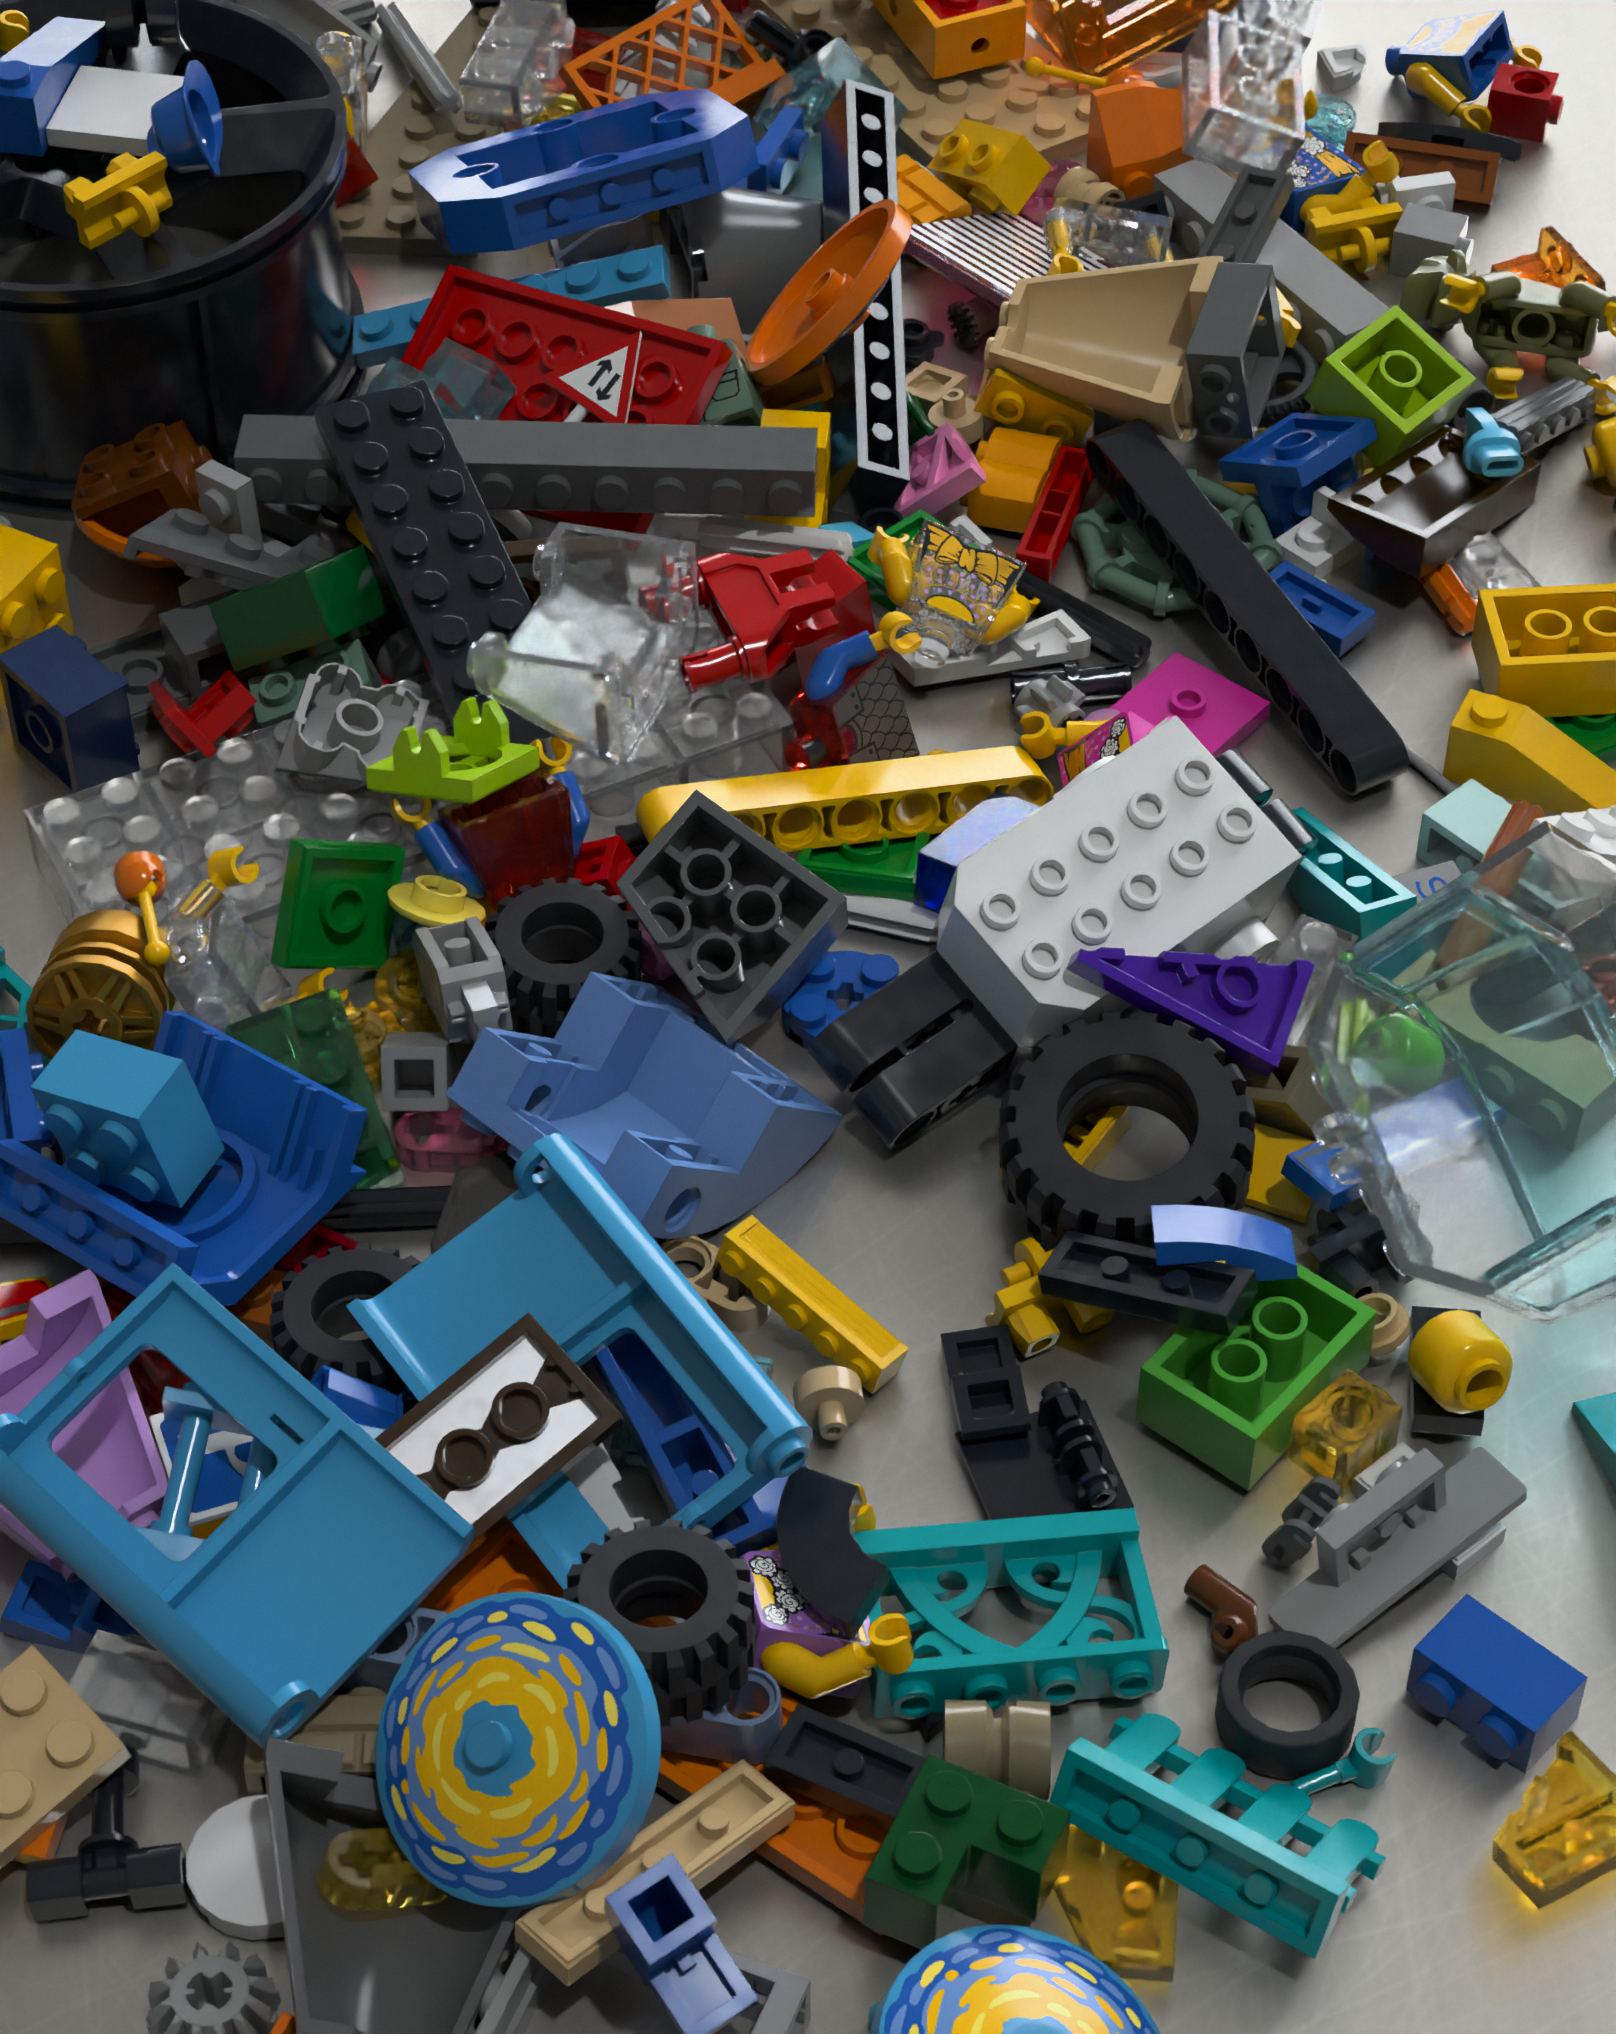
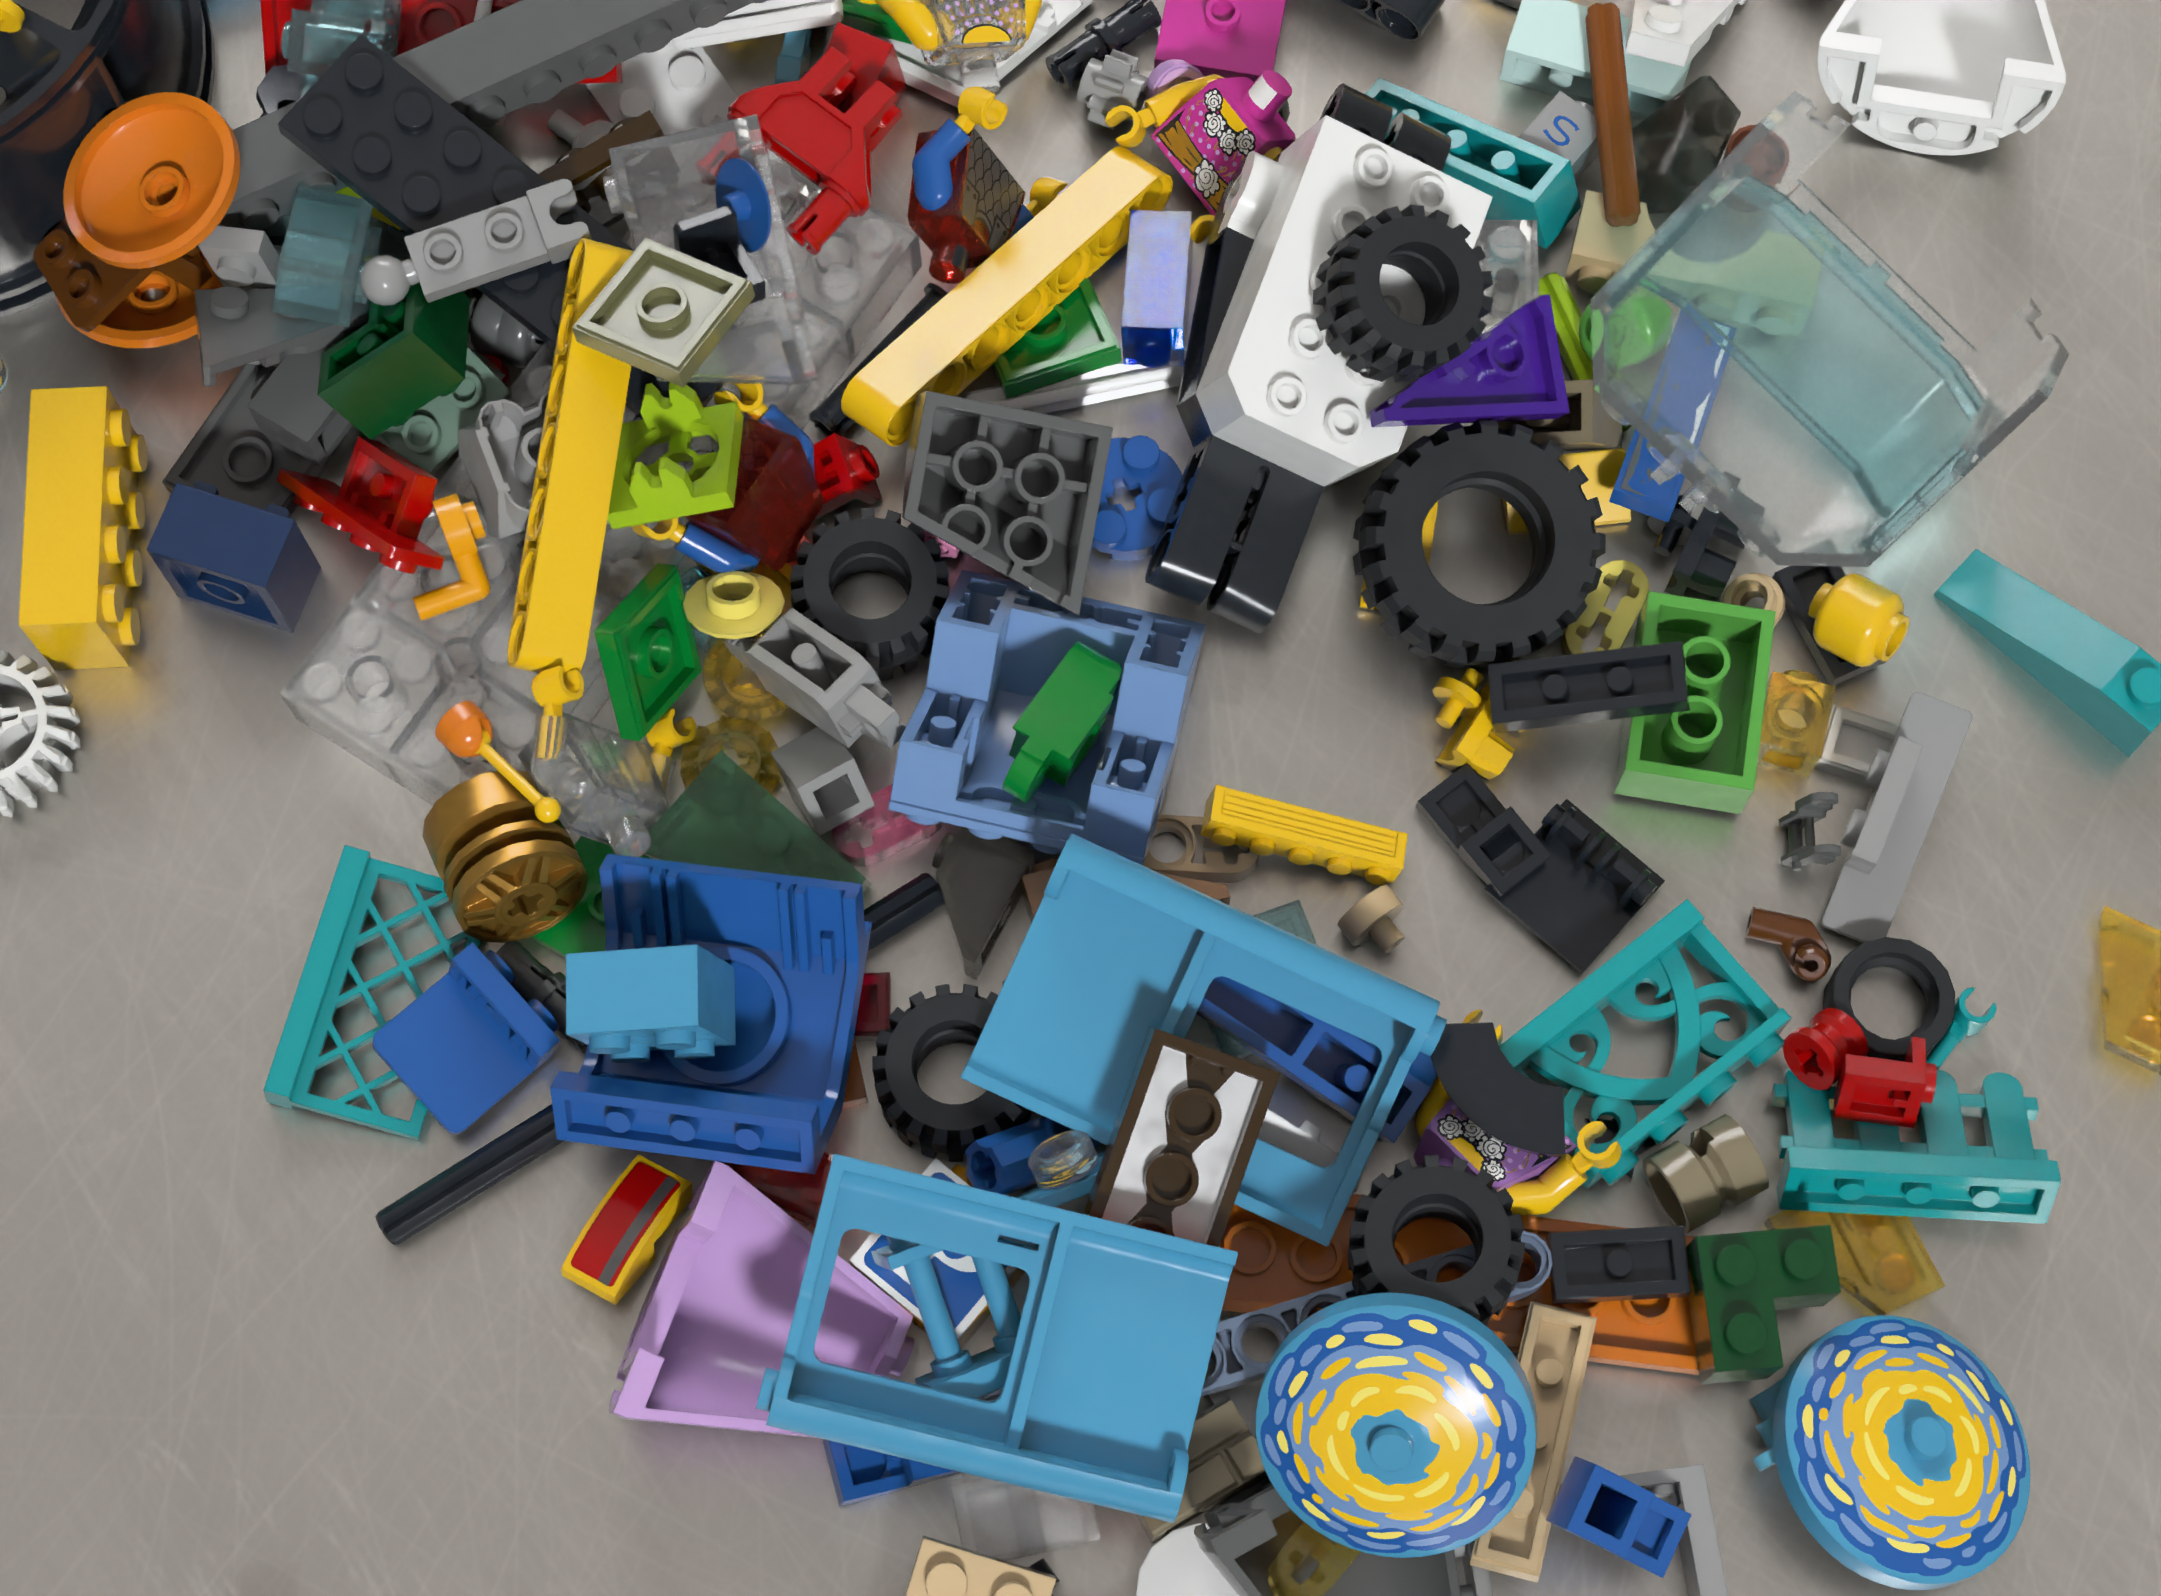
camera: 30 degrees left, 25 degrees up
slope [1151,1205,1298,1281] -> none
blue brick [1406,1594,1588,1774] -> none
none -> orange dish [63,92,241,269]
none -> clear light blue brick [273,186,382,327]
none -> light grey plate [360,179,592,306]
none -> light orange plate [412,493,491,621]
none -> yellow beam [507,238,634,673]
none -> tile [572,238,755,388]
none -> black bracket [673,206,766,304]
none -> blue piece [715,158,771,253]
none -> green piece [1002,641,1122,803]
none -> clear tile [1028,1130,1099,1190]
none -> black tyre [1313,204,1493,383]
none -> red wheel [1783,1007,1868,1090]
none -> red bracket [1834,1037,1937,1129]

